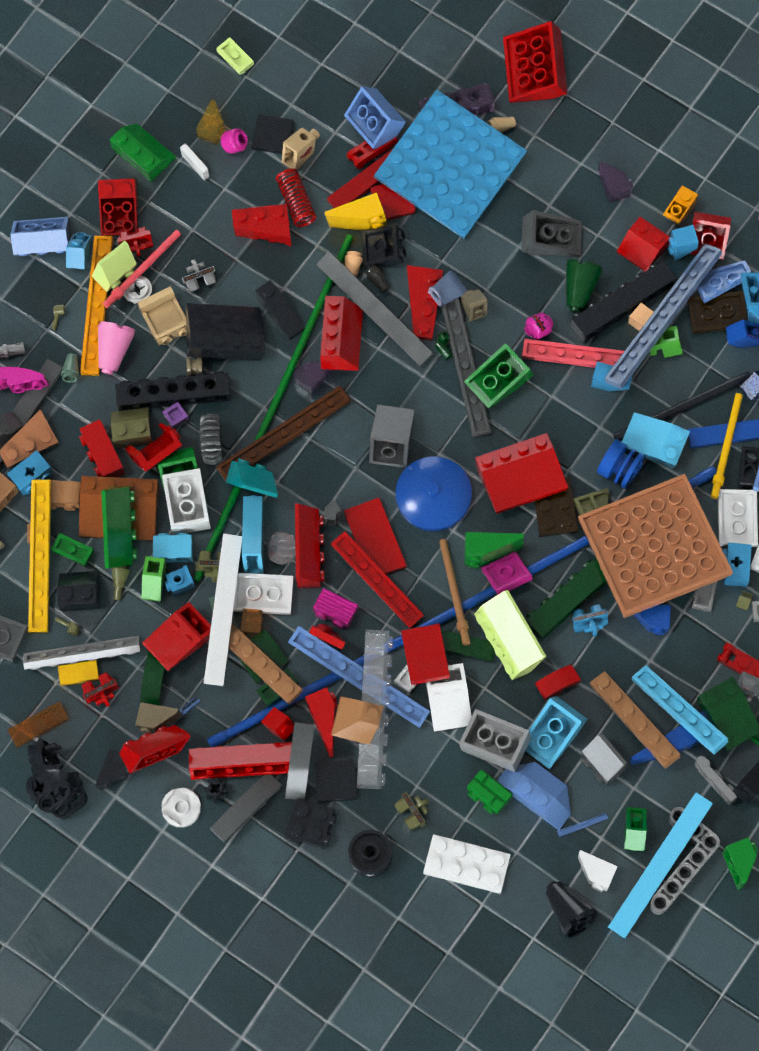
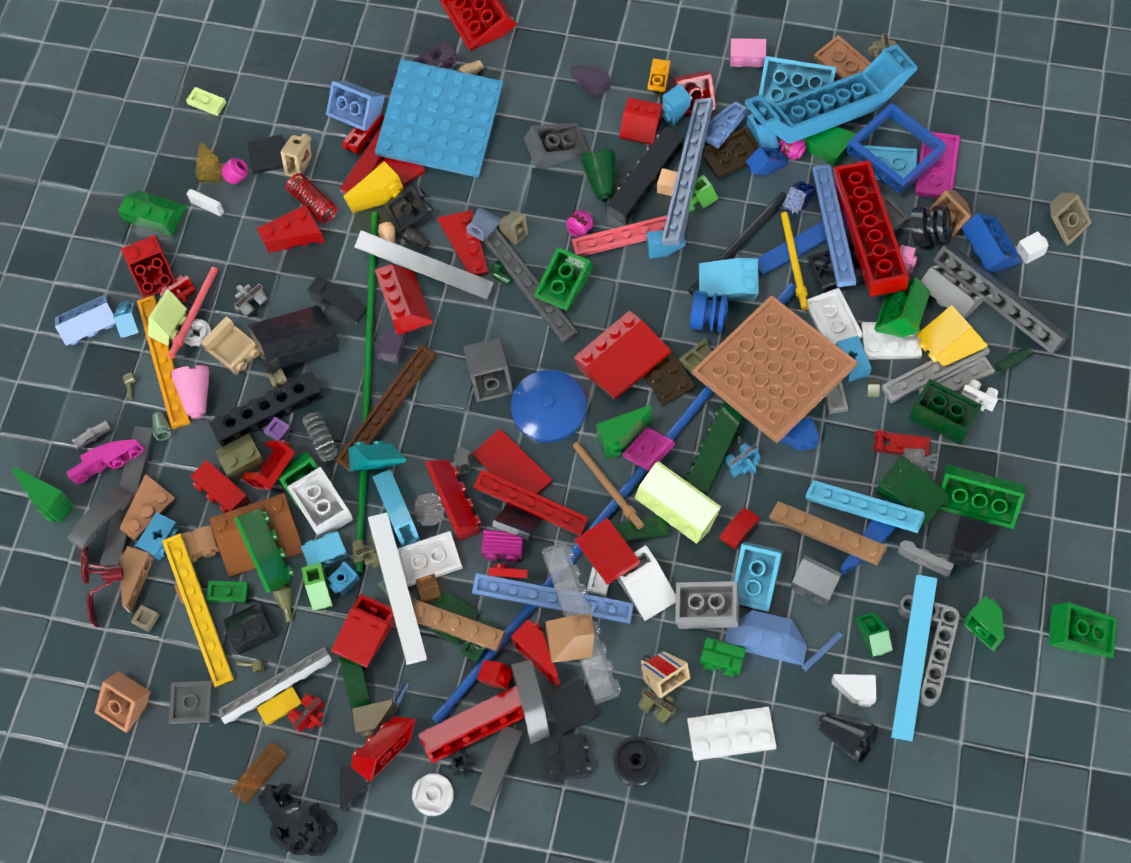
camera: 20 degrees left, 5 degrees down
none -> black tile [492,504,542,540]
none -> tan torso [641,652,690,698]

